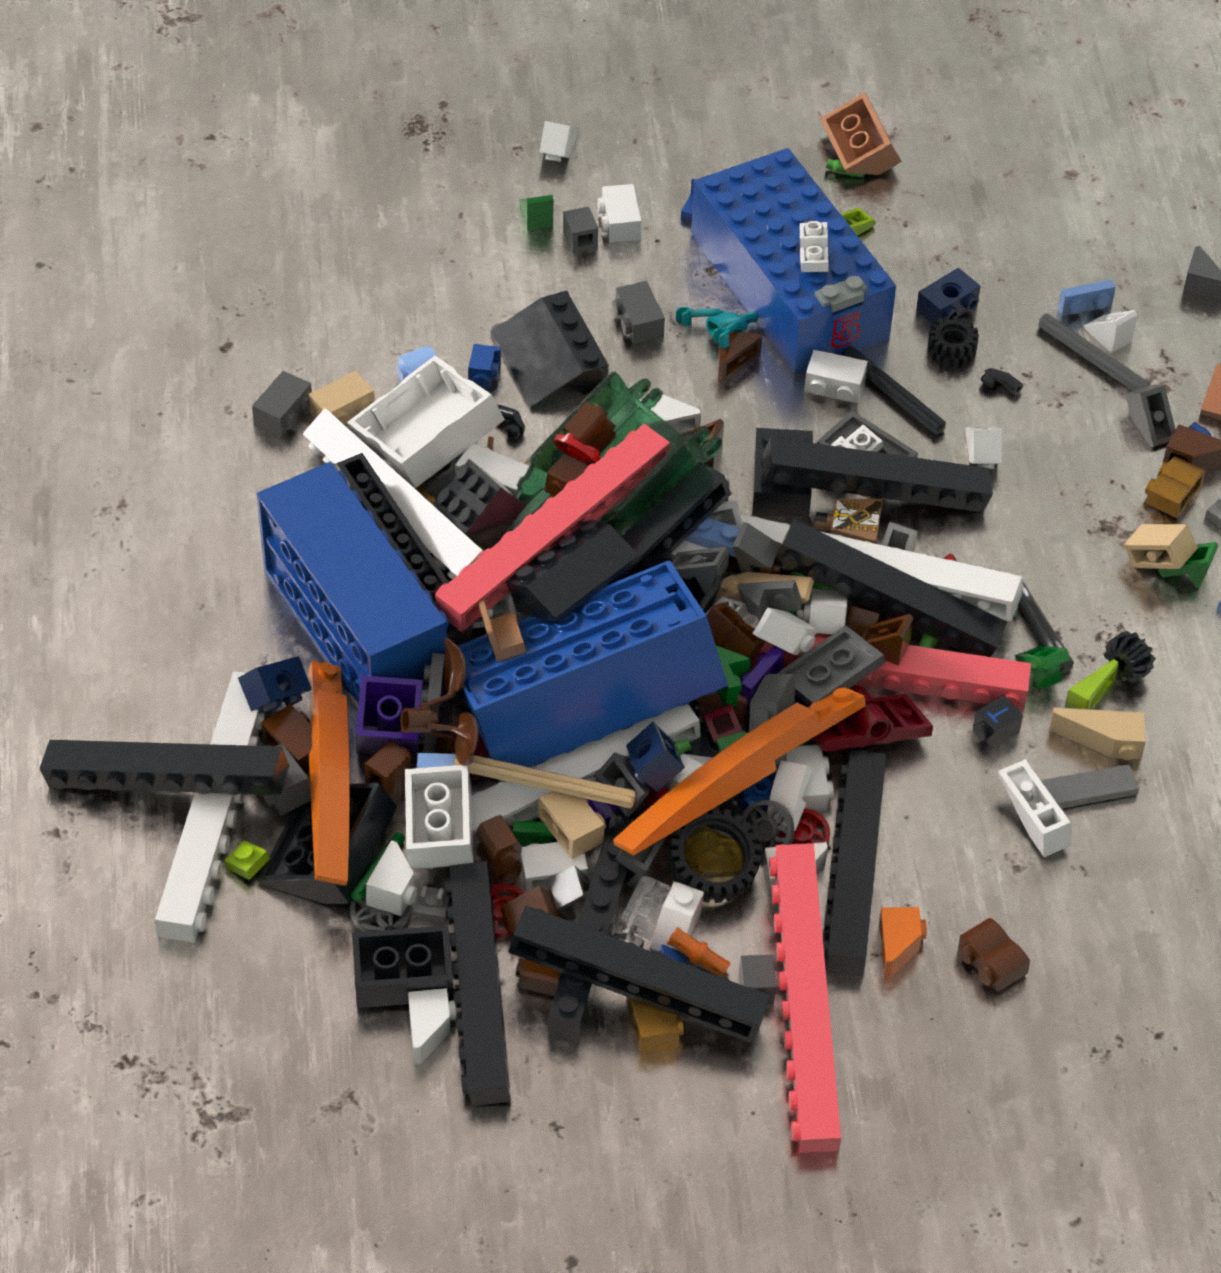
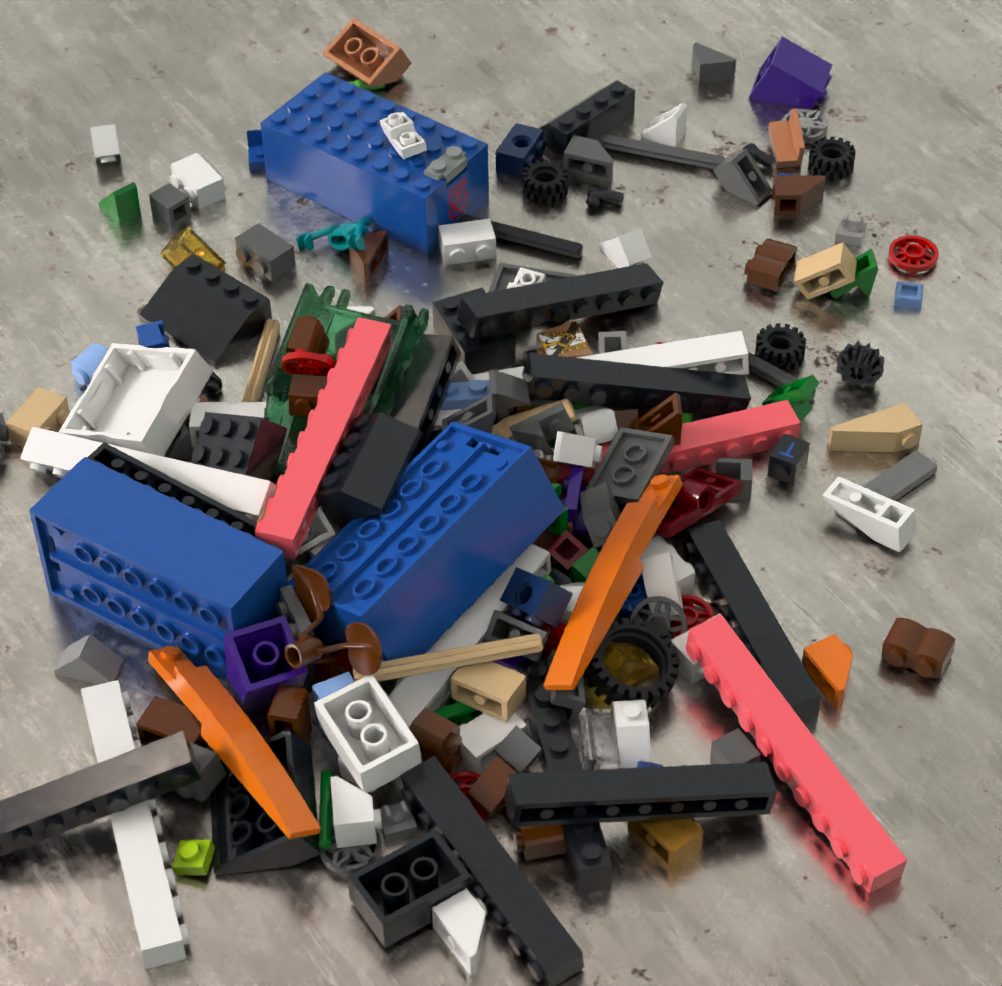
camera: 25 degrees left, 5 degrees down
dark blue brick [238,656,312,713] -> none
medium nougat panel [478,601,527,662] -> none
orange pin [666,927,731,976] -> none
medium blue plate [1058,280,1116,316] -> none
lime slope [1065,659,1119,710] -> none
pearl gold brick [1145,456,1205,518] -> none
none -> light grey slope [54,634,124,684]
none -> clear yellow slope [159,226,226,270]
none -> black slope [538,80,635,157]
none -> dark grey slope [564,135,614,183]
none -> dark grey panel [716,458,752,500]
none -> black arm [742,143,776,169]
none -> reddish brown brick [744,238,797,292]
none -> black tyre [755,323,806,373]

